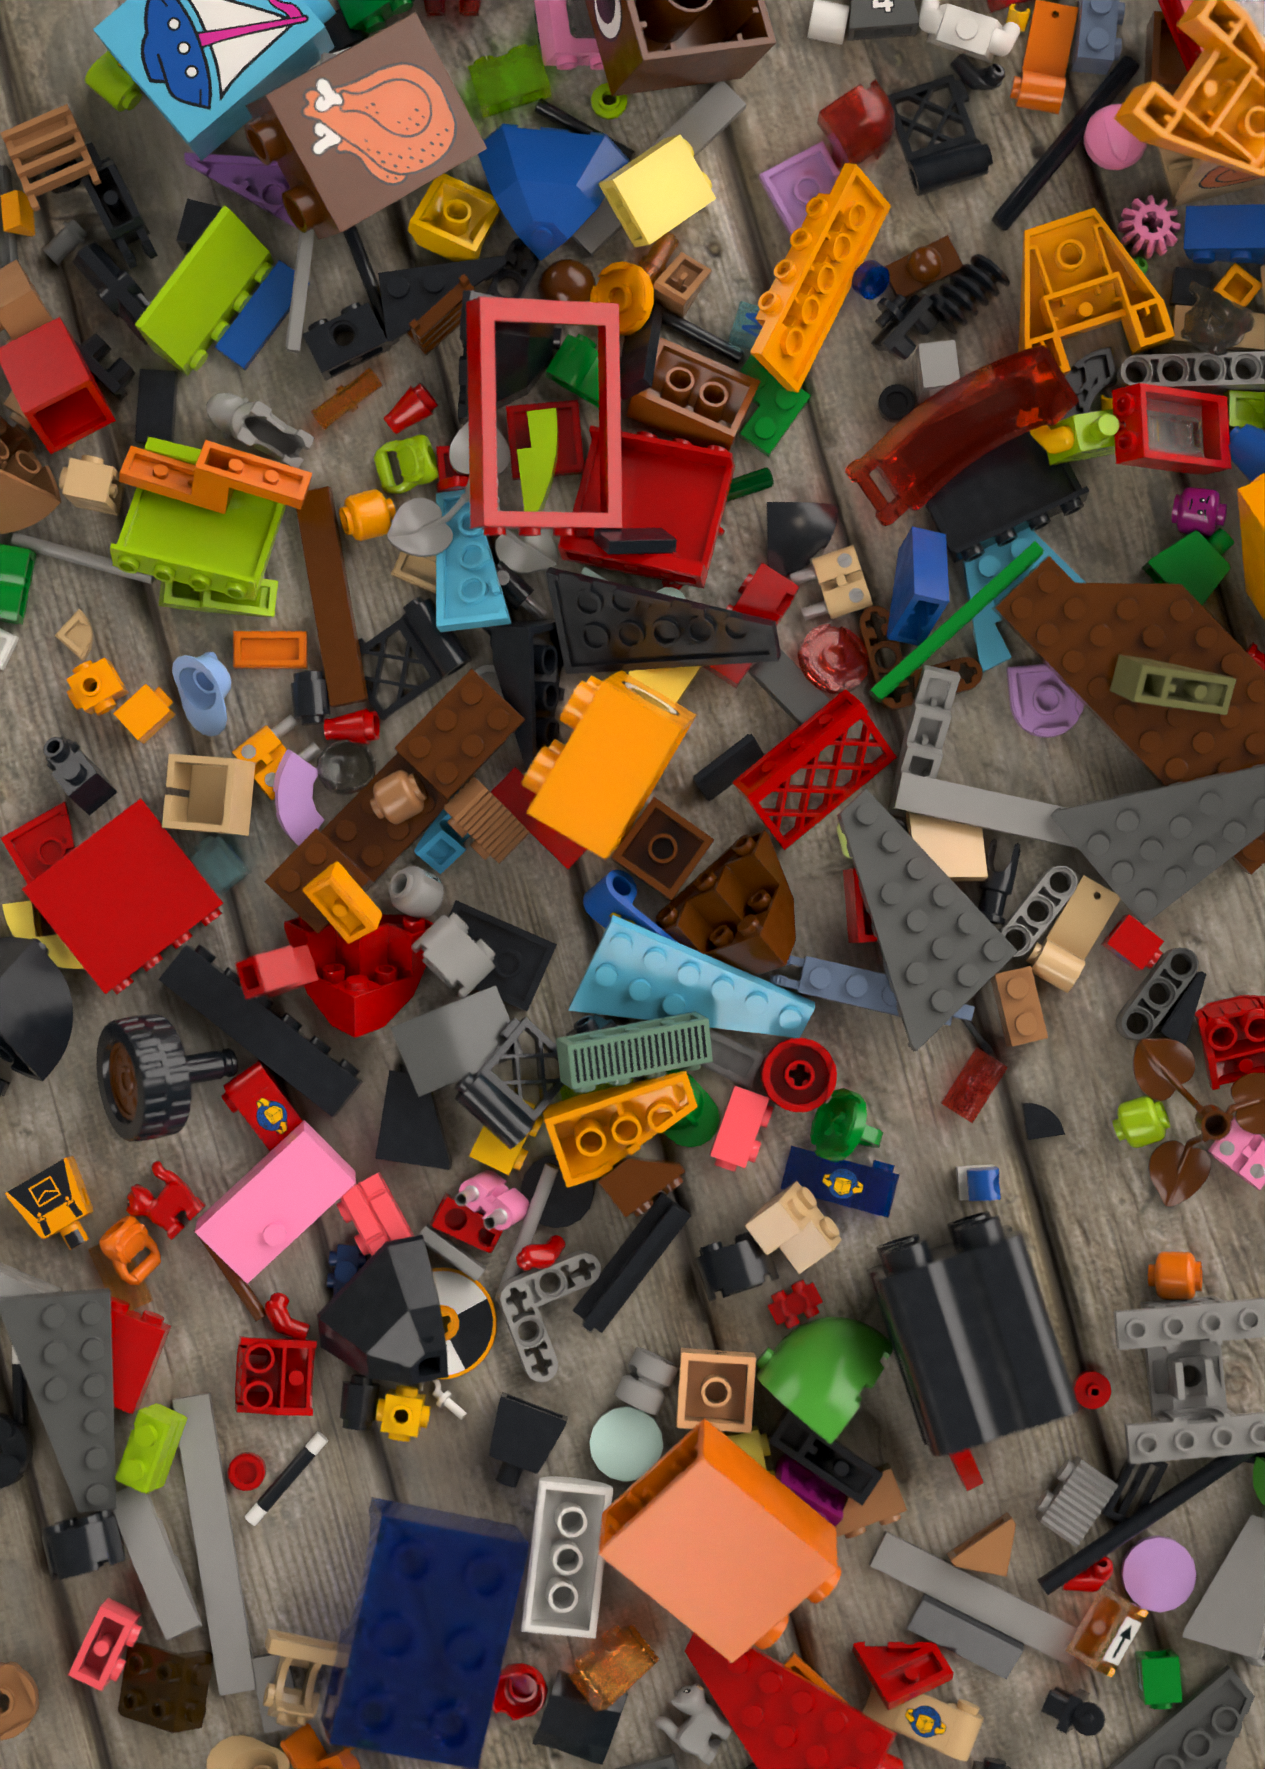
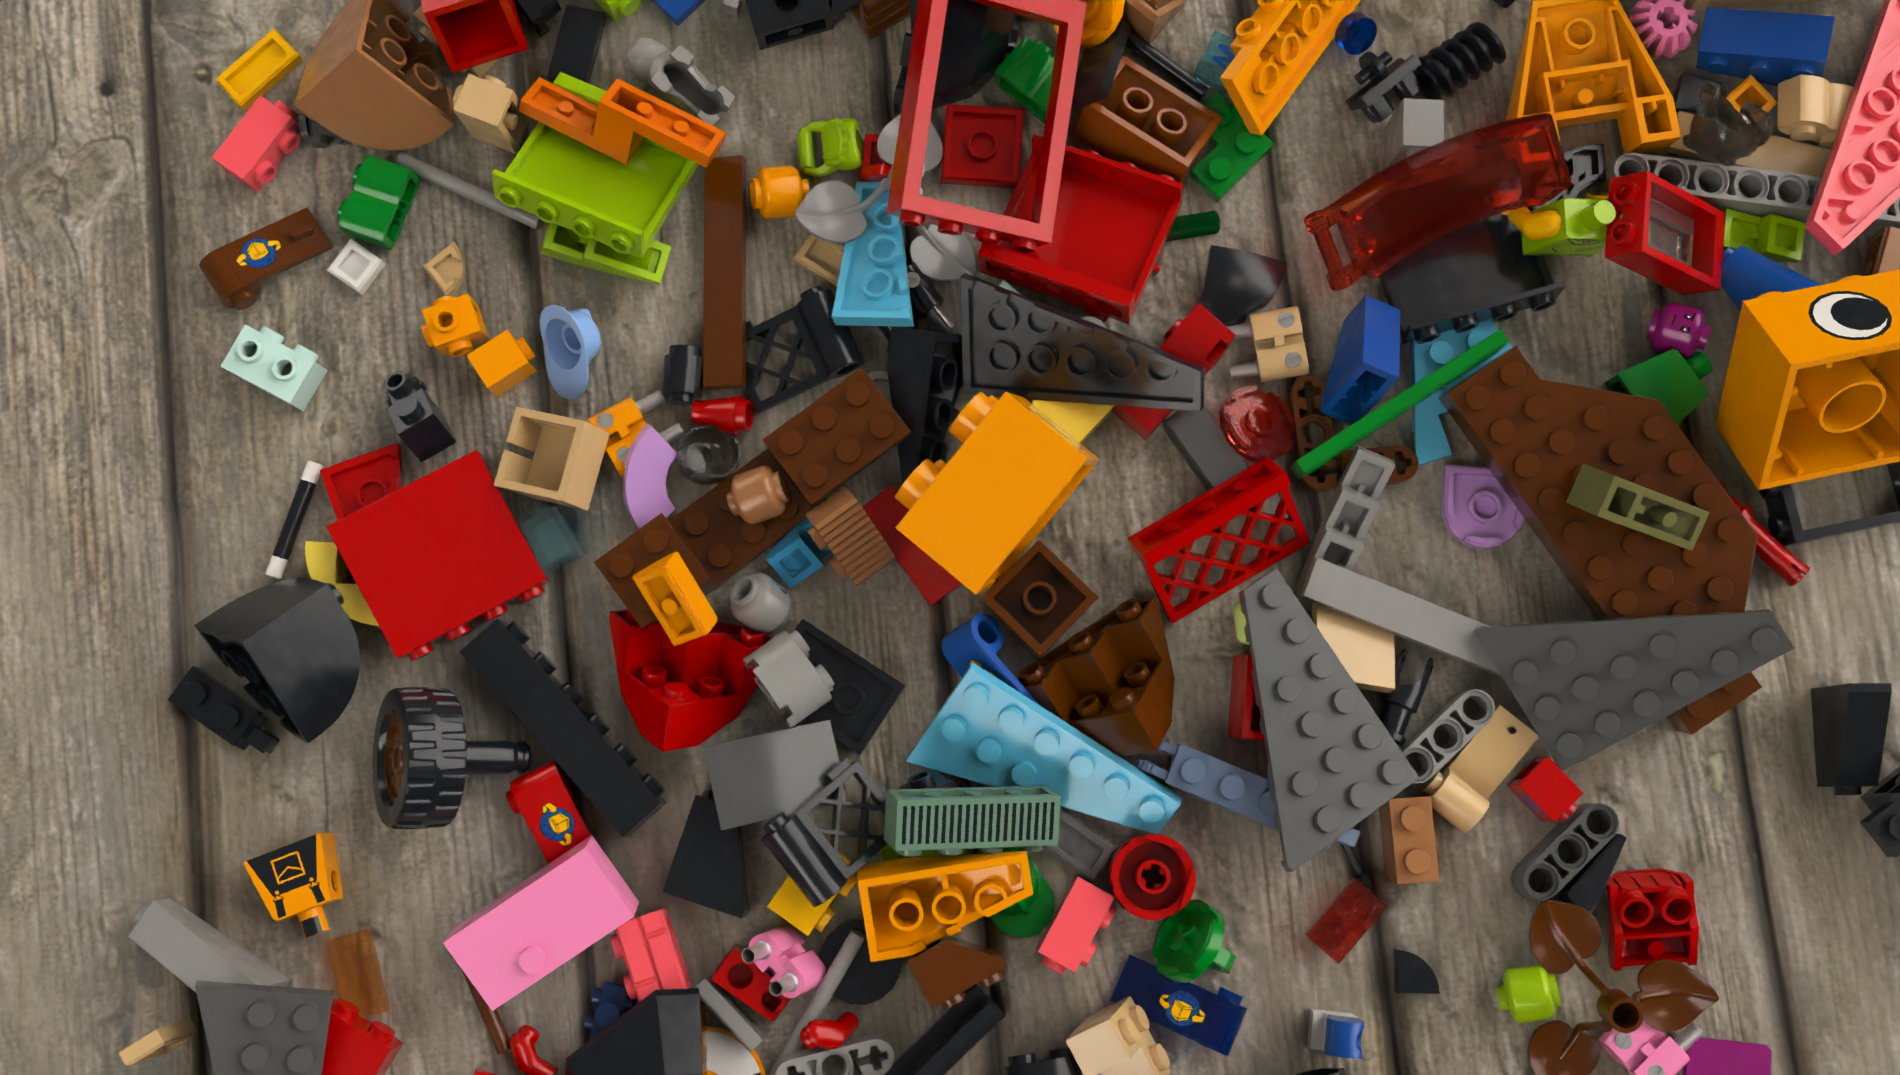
camera: 10 degrees right, 5 degrees down
orange piece [99,1216,161,1285] -> none
red animal [126,1161,206,1240] -> none
orange tile [233,631,308,669] -> none
arch [235,945,318,999] -> none
clear orange pin [311,368,383,430] -> none
red cone [383,383,439,435] -> none
lime slope [517,408,559,512] -> none
black tile [593,528,677,555] -> none
black slope [692,734,764,801] -> none
black tile [878,384,915,423] -> none
reddish brown tile [882,235,963,299] -> none

